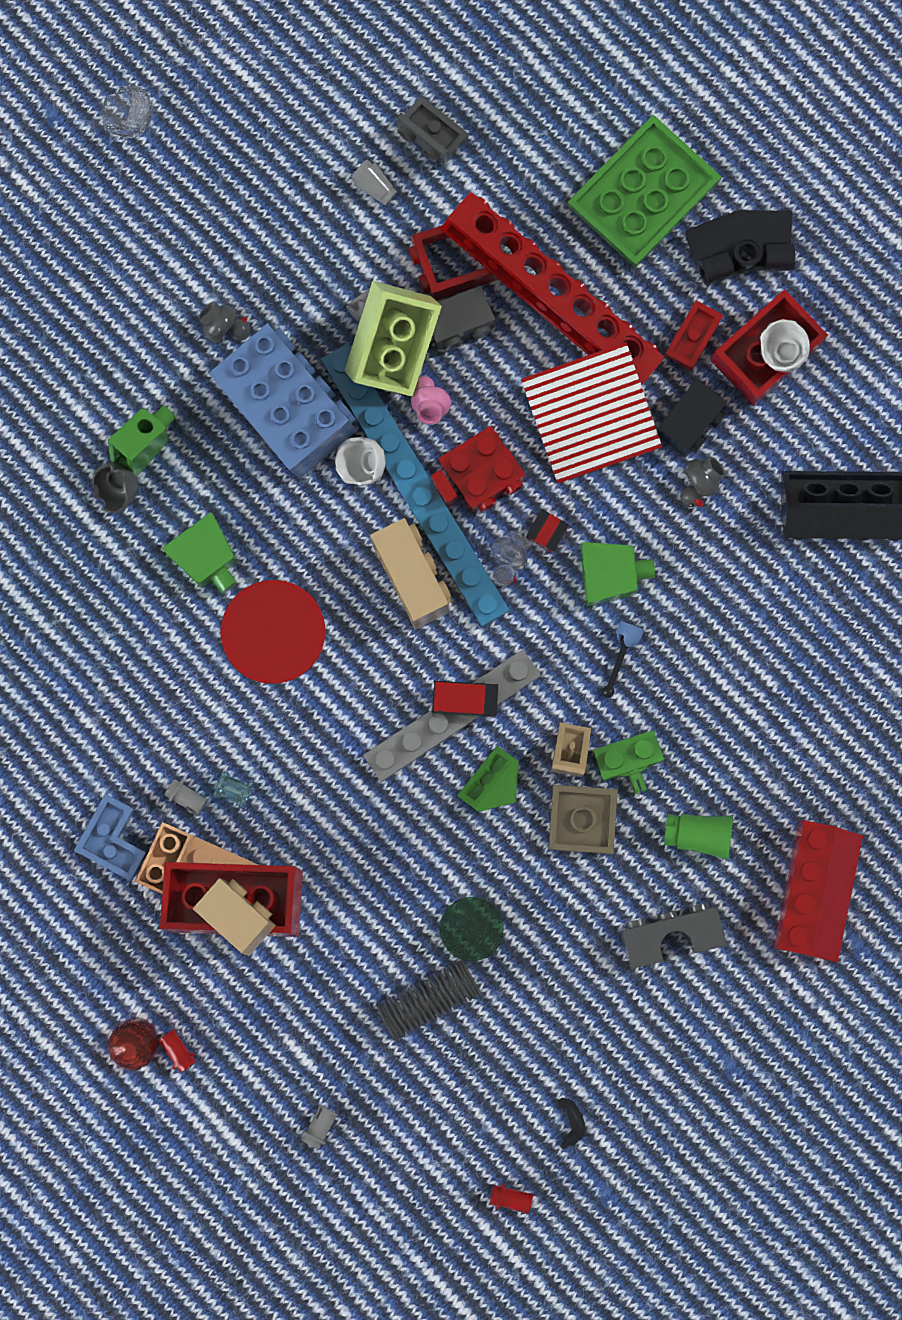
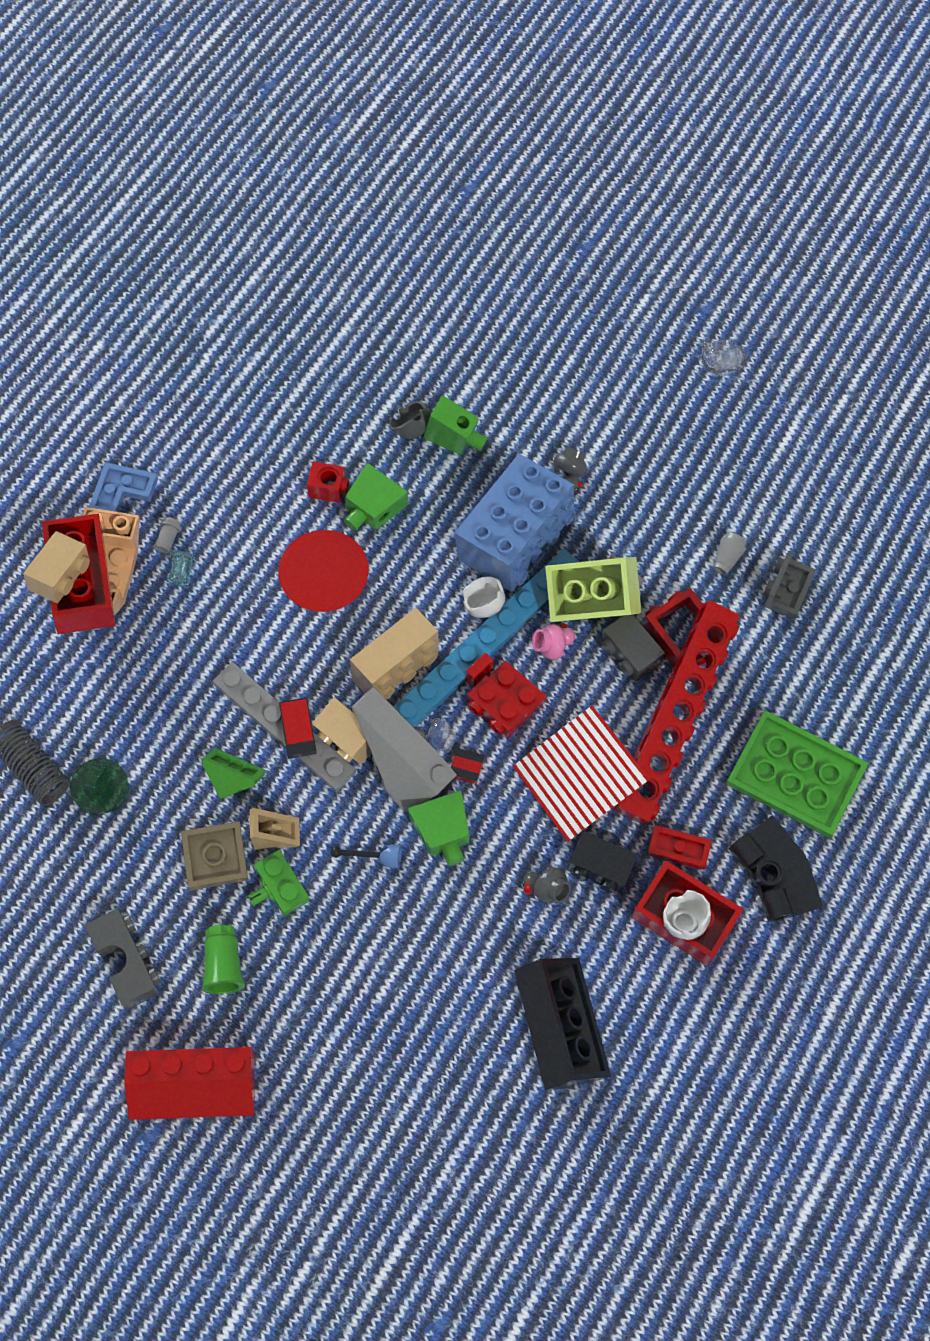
camera: 70 degrees right, 15 degrees down
none -> red brick [307,461,349,503]
none -> tan brick [312,697,372,765]
none -> light grey wedge [351,687,457,812]

